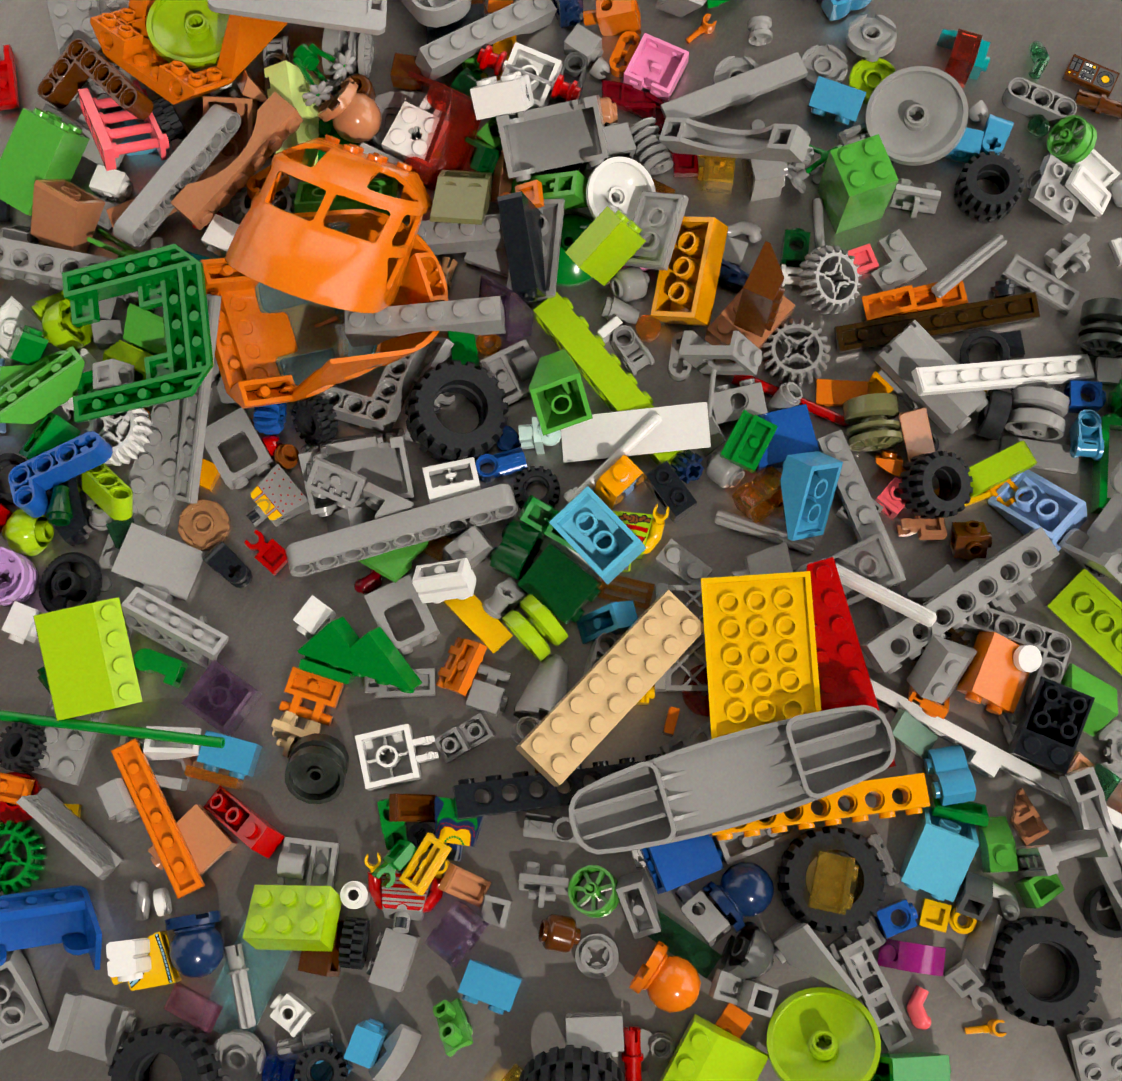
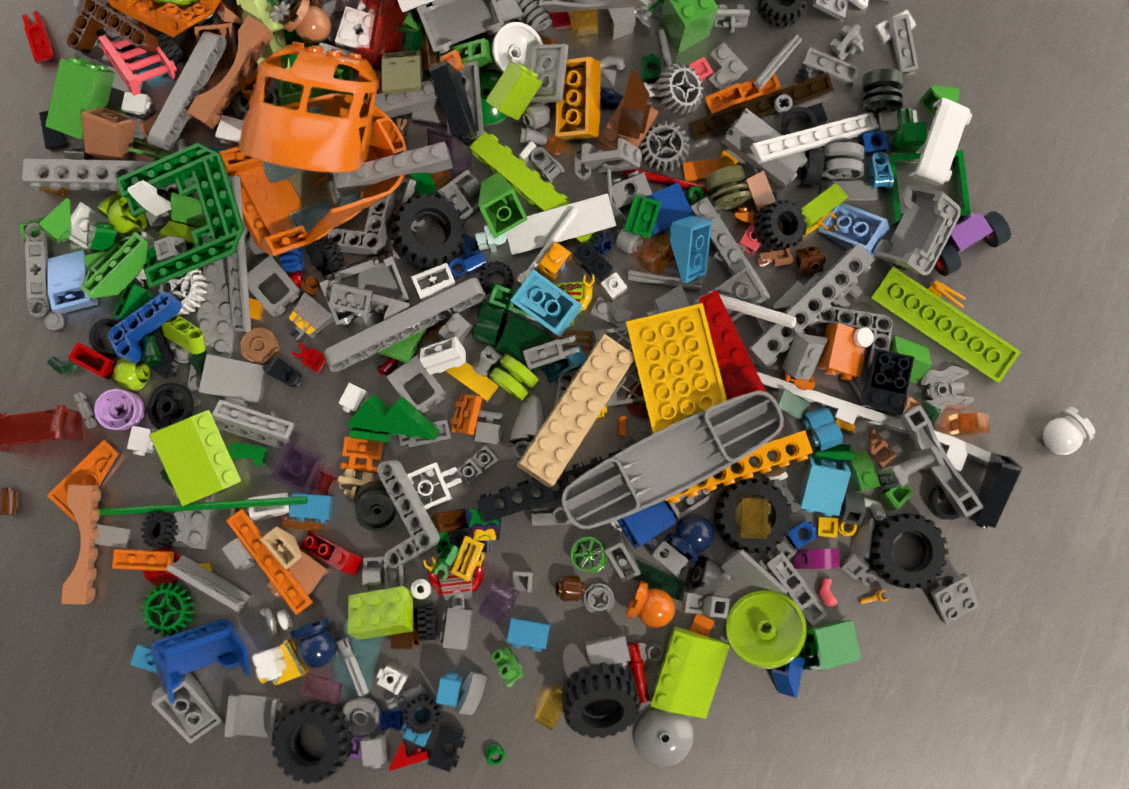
camera: 20 degrees left, 5 degrees up
nougat tile [438,863,492,907] -> none
light grey hips [519,861,569,908] -> none
light grey cone [766,382,803,413] -> none
none -> white slope [128,180,171,216]
none -> tan slope [260,527,302,570]
none -> clear red bush [313,471,337,495]
none -> light grey beam [377,460,439,568]
none -> light grey hinge [523,336,580,370]
none -> white brick [600,272,627,302]
none -> green piece [685,186,705,205]
none -> white tile [761,465,788,481]
none -> light grey bush [774,94,792,113]
none -> light orange tile [836,419,856,435]

